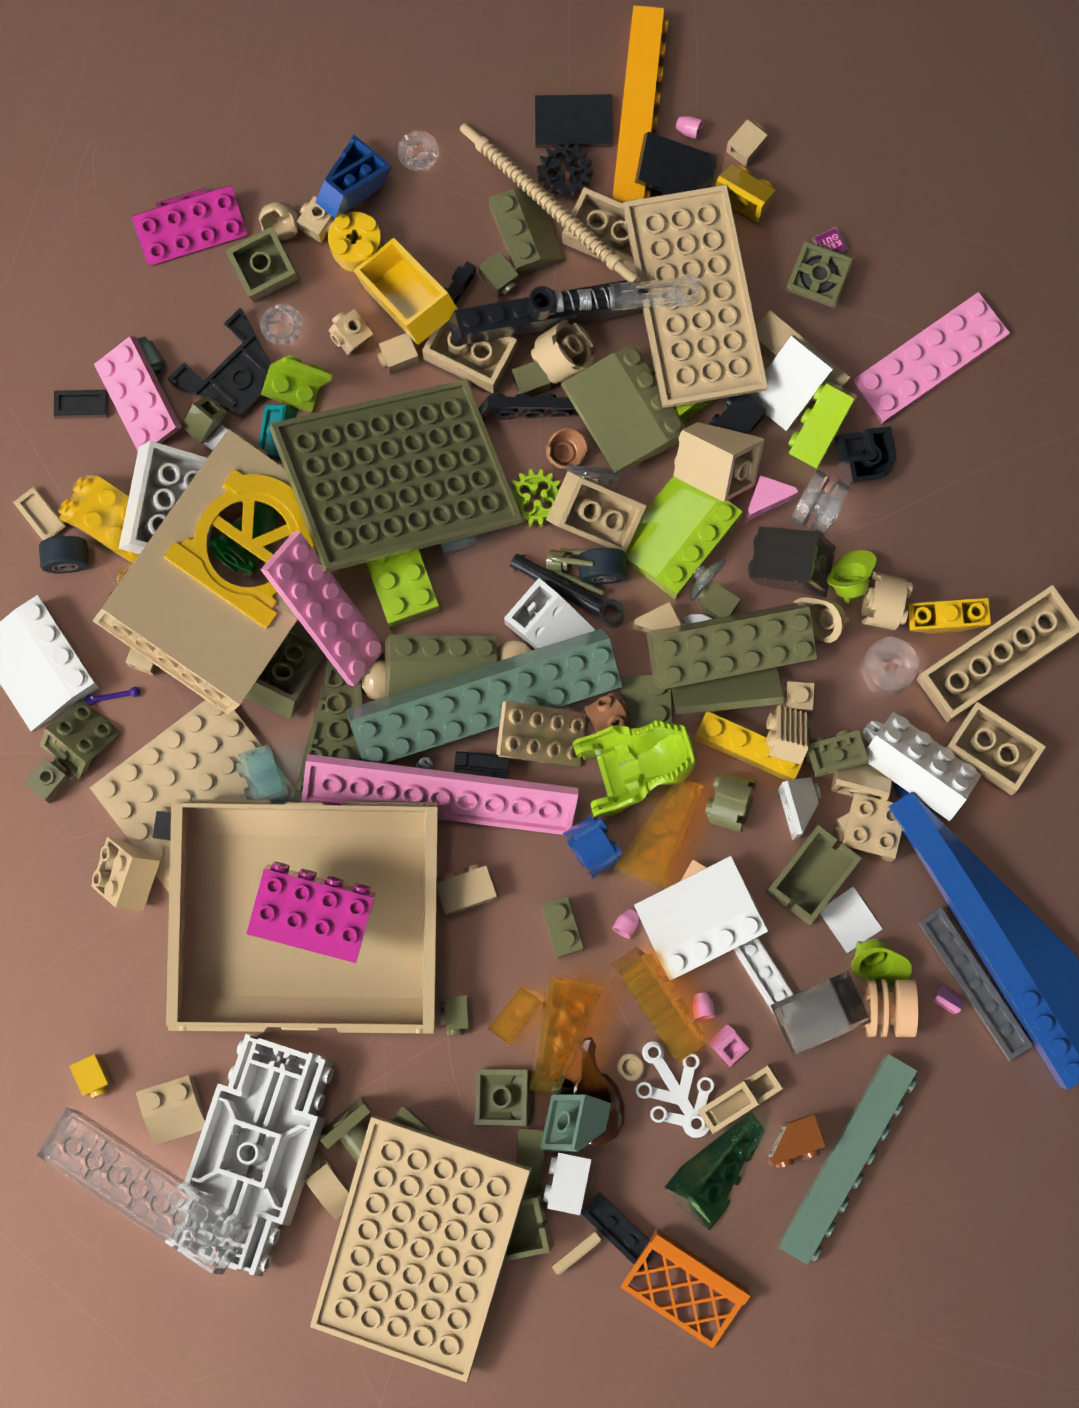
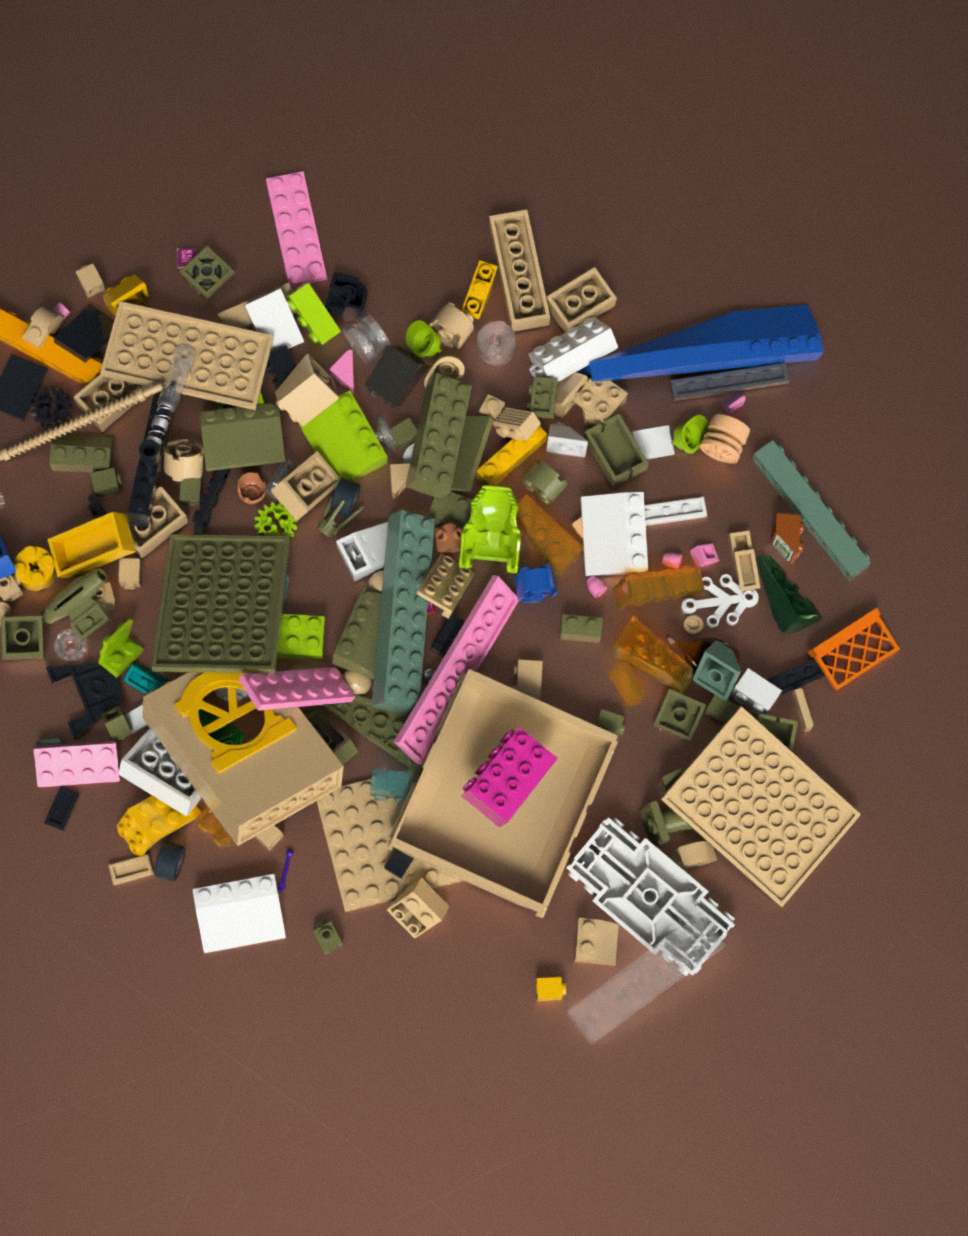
camera: 75 degrees left, 5 degrees down
olive bracket [39,699,120,779] -> none
black piece [509,553,624,629] -> none
clear smoke slope [770,971,871,1056] -> none
none -> tan brick [22,306,64,349]
none -> olive plate [41,568,112,641]

